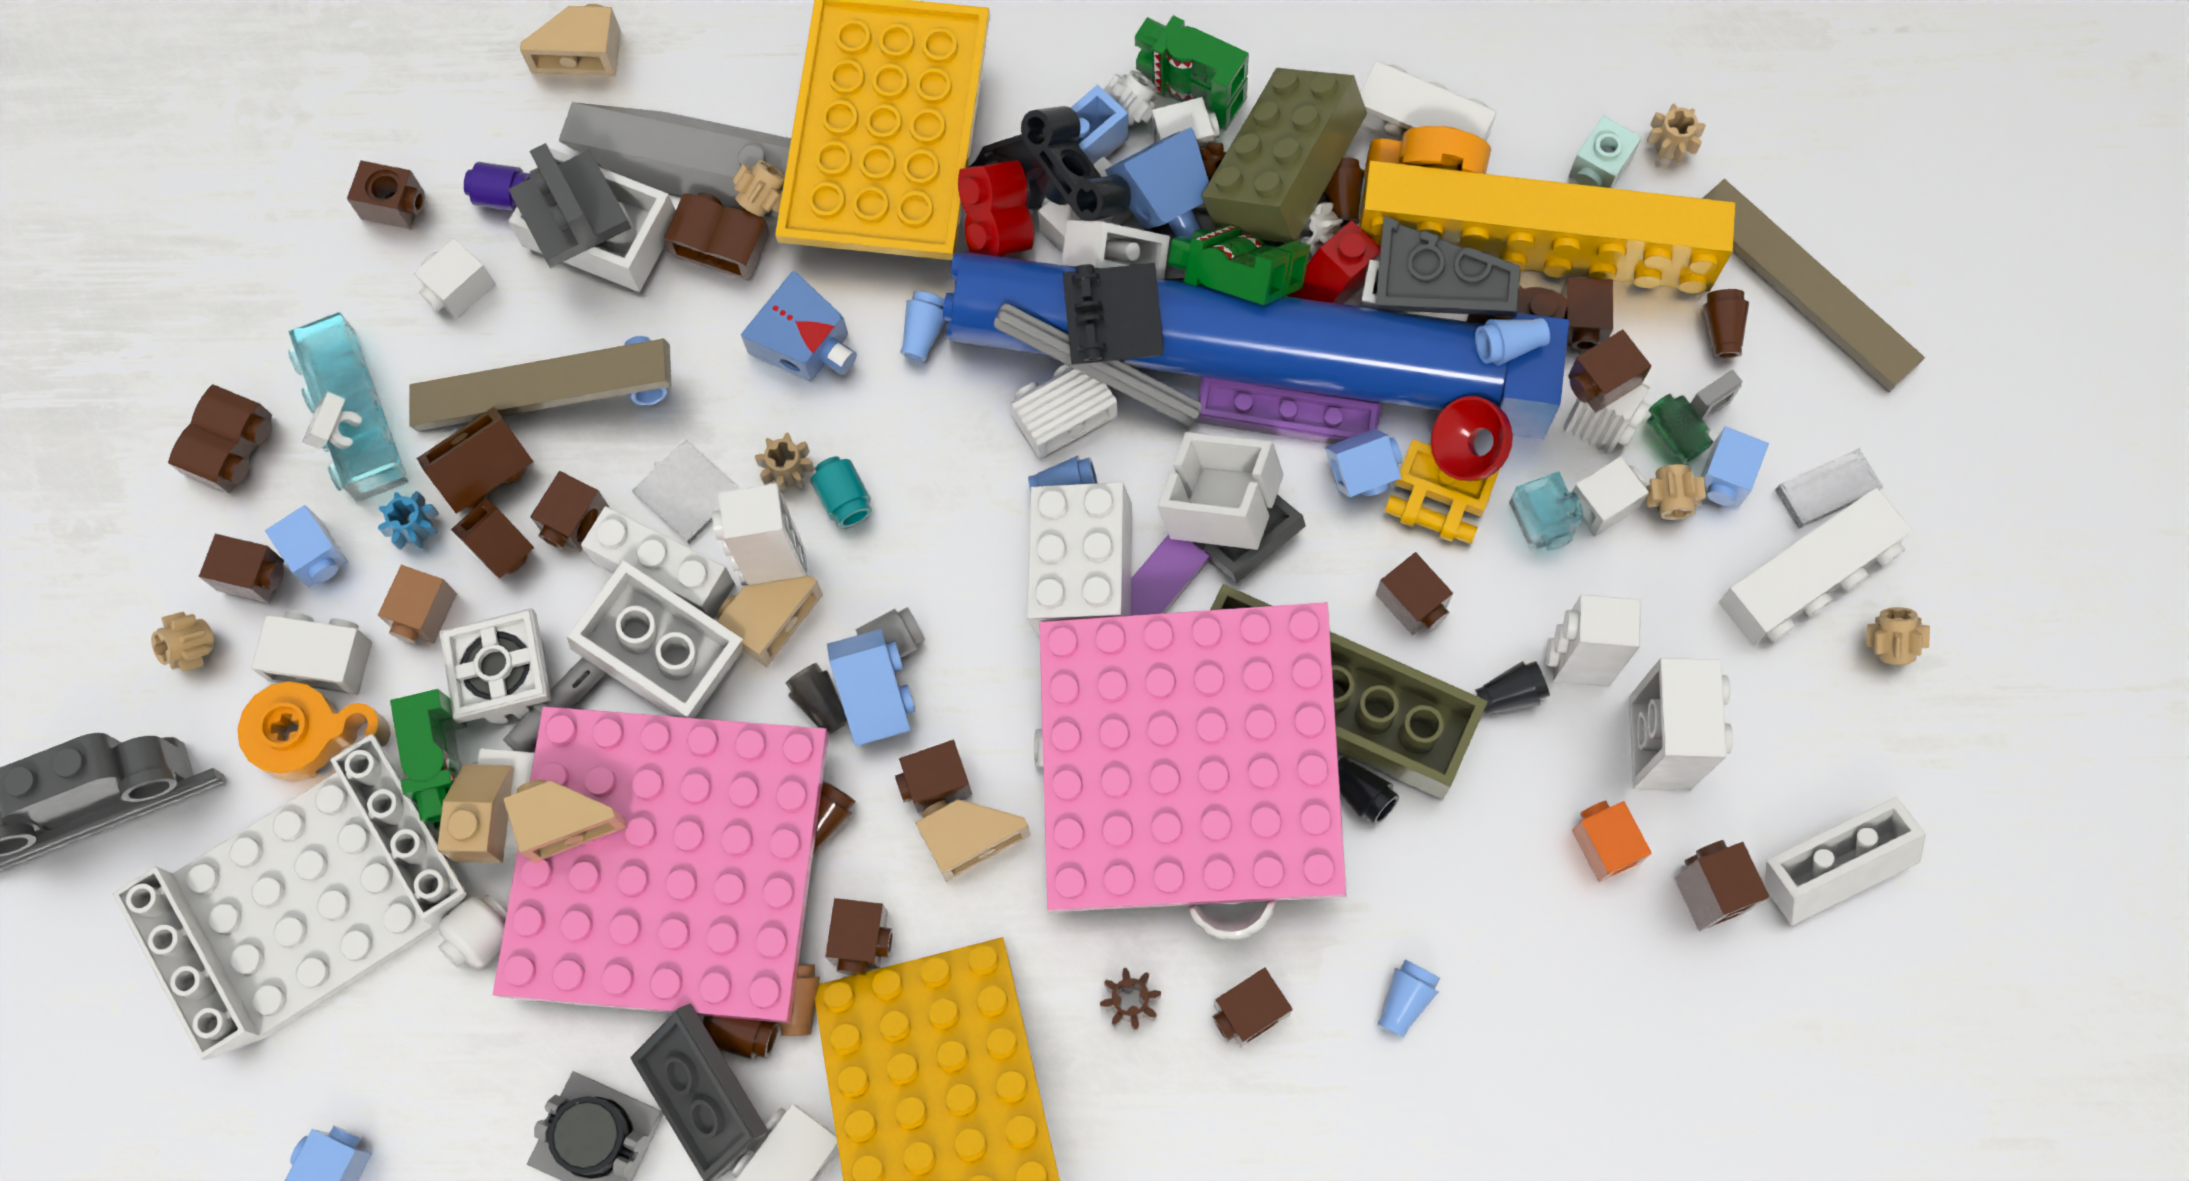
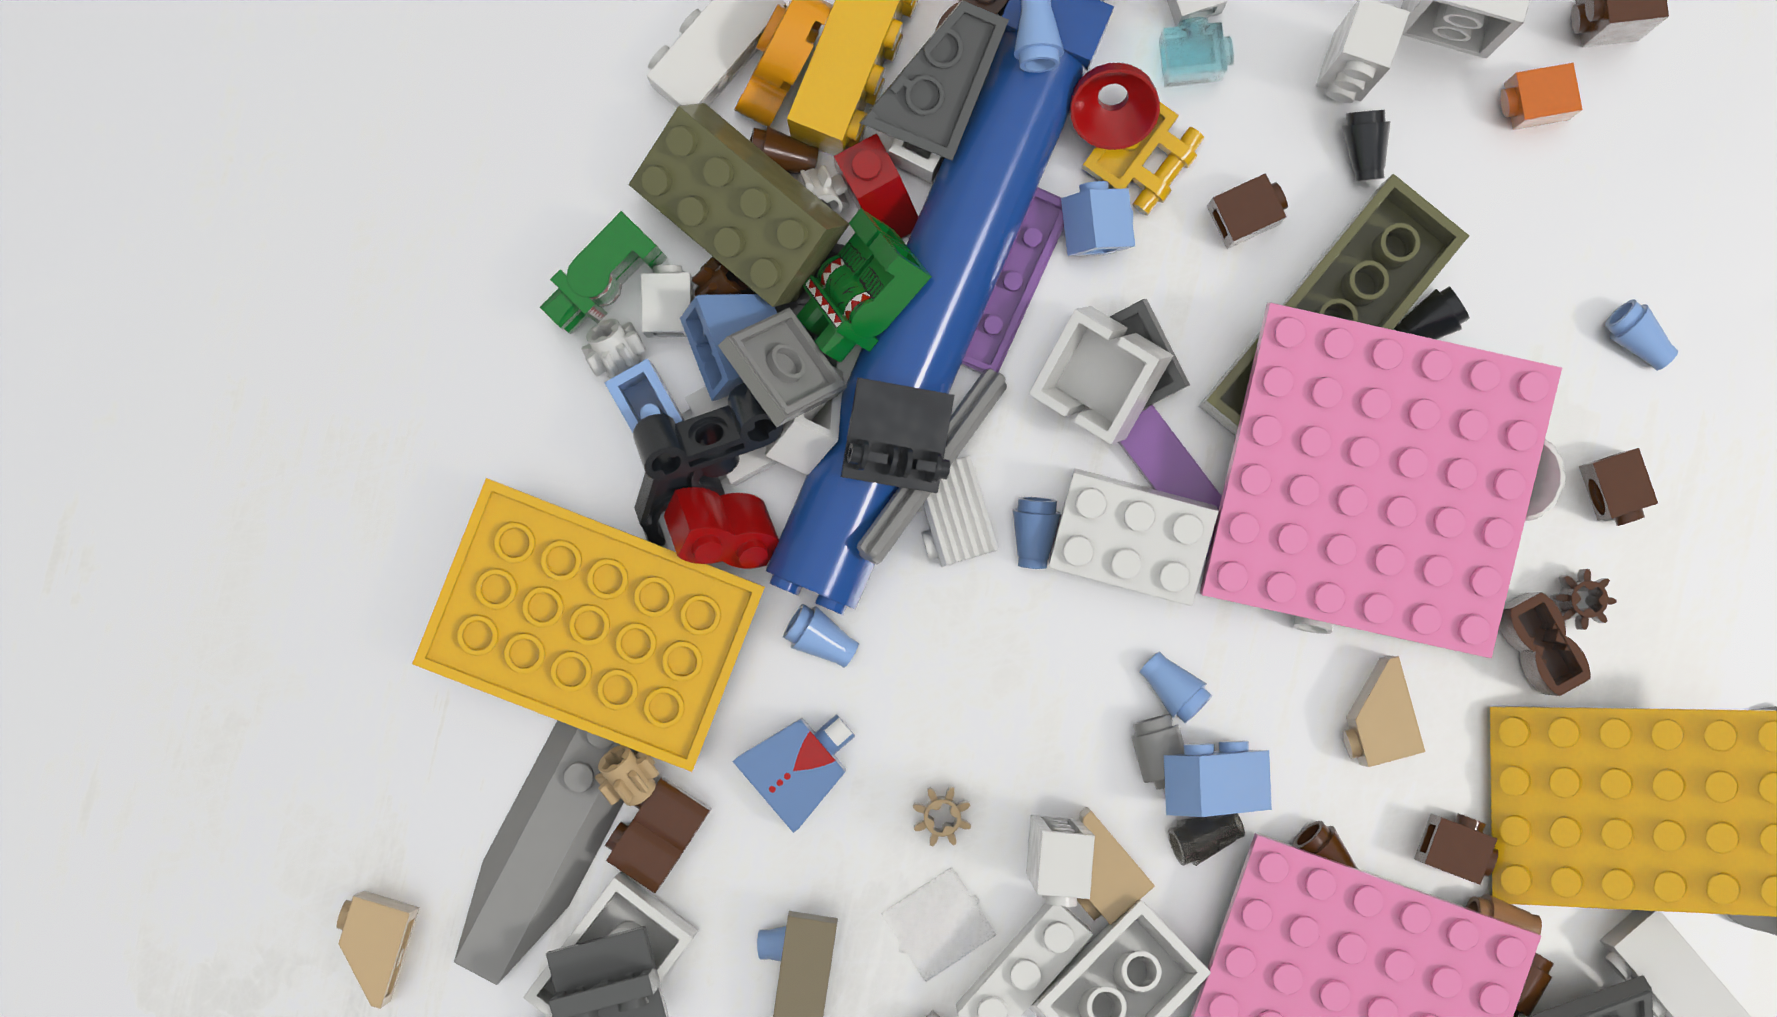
camera: 75 degrees left, 15 degrees up
teal brick [810,456,872,528] -> none
reddish brown brick [895,739,972,813] -> none
none -> light grey plate [718,308,847,427]
none -> light blue cone [1139,651,1212,724]
none -> reddish brown brick [1499,592,1591,696]

